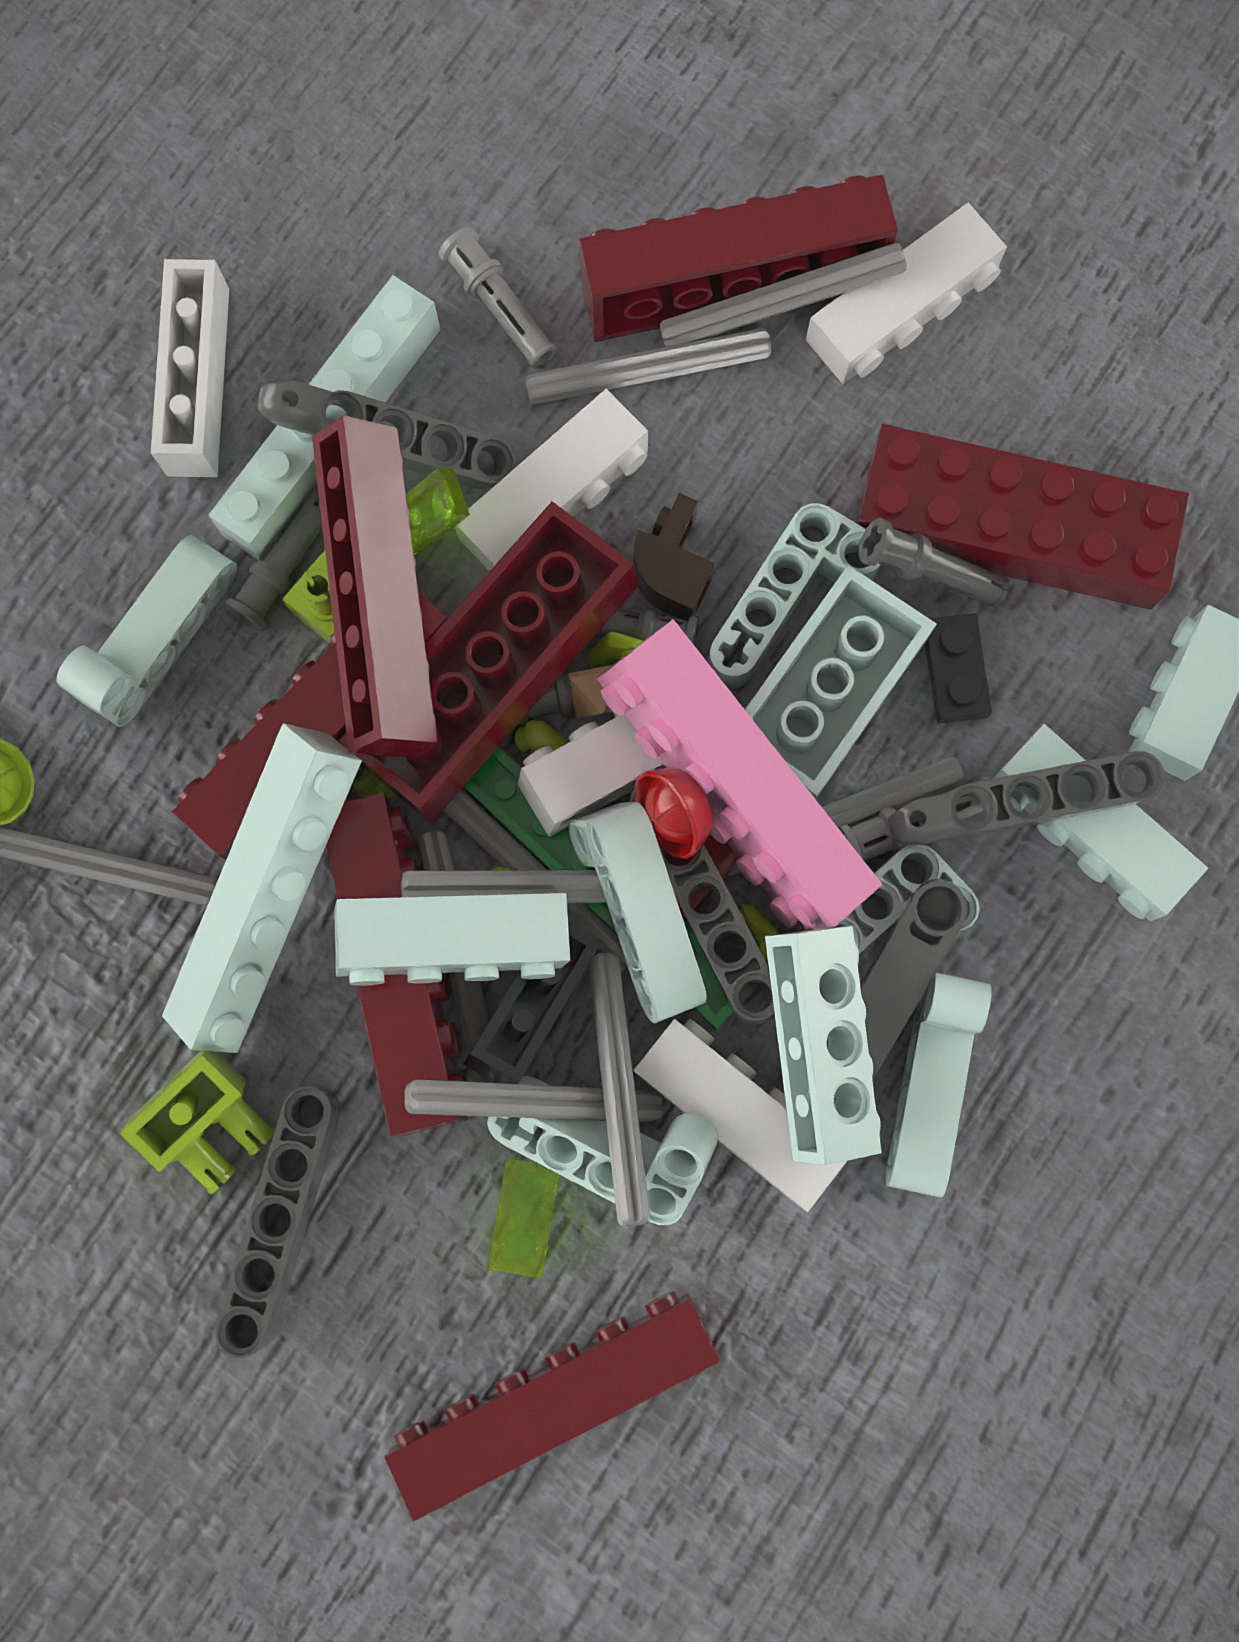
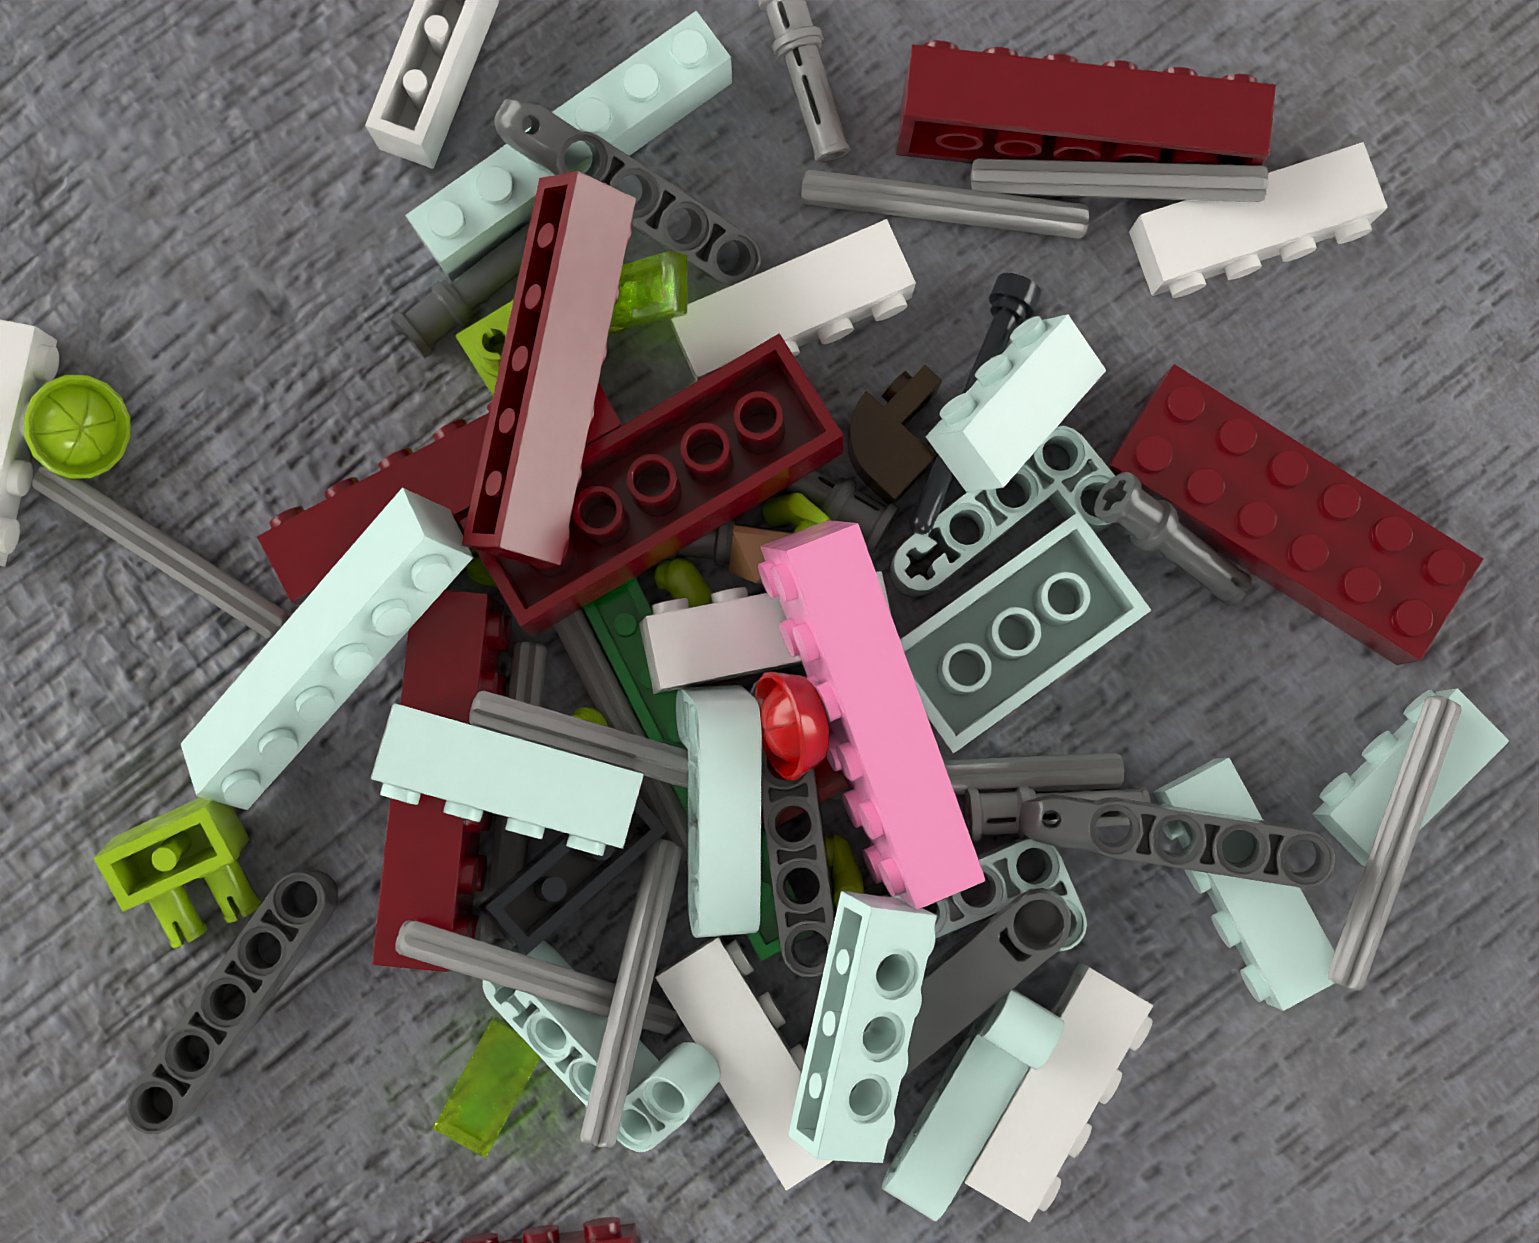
camera: 15 degrees right, 5 degrees up
light aqua beam [57,535,237,727] -> none
black plate [925,613,992,724] -> none
none -> black piece [910,273,1041,535]
none -> light aqua brick [926,314,1106,492]
none -> white brick [964,962,1153,1222]
none -> light grey axle [1327,696,1462,990]

